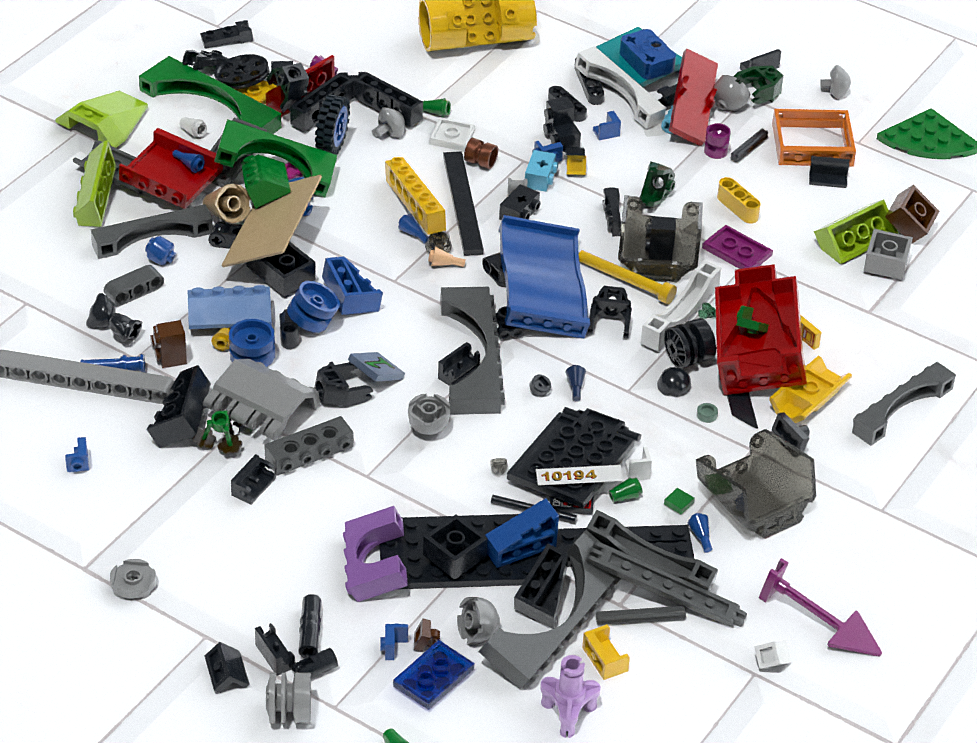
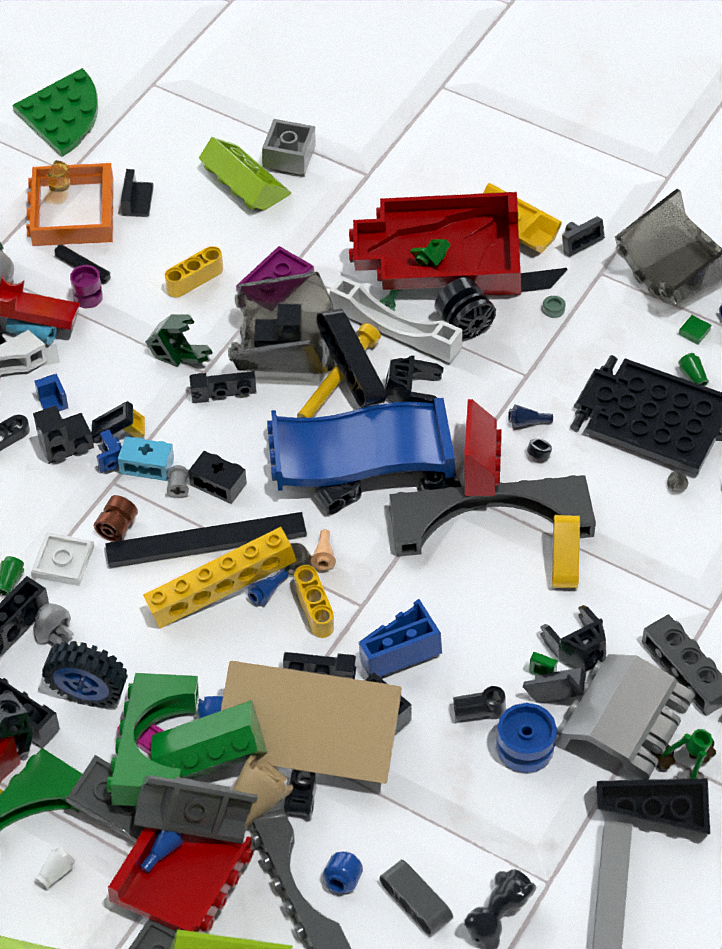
camera: 90 degrees left, 10 degrees up
blue pin [80,354,146,373] -> none
reddish brown brick [150,320,187,369] -> none
medium blue slope [187,285,272,329] -> none
yellow cone [211,328,231,351] -> none
blue wheel [287,281,340,333] -> none
sand blue tile [348,352,405,382] -> none
light grey cylinder [408,393,450,435] -> none
black hinge [438,342,480,386] -> none
white sticker [536,465,623,485] -> none
white panel [624,447,652,480] -> none
black hair [657,367,691,397] -> none
dark grey arch [852,362,956,446] -> none
reddish brown brick [885,184,940,244] -> none
none -> clear yellow brick [47,160,70,192]
none -> dark grey piece [134,775,258,844]
none -> black plate [283,652,356,679]
none -> yellow beam [294,565,334,638]
none -> black beam [316,309,386,408]
none -> red slope [464,399,502,496]
none -> black panel [523,667,586,703]
none -> green tile [529,651,558,675]
none -> yellow beam [552,515,580,588]

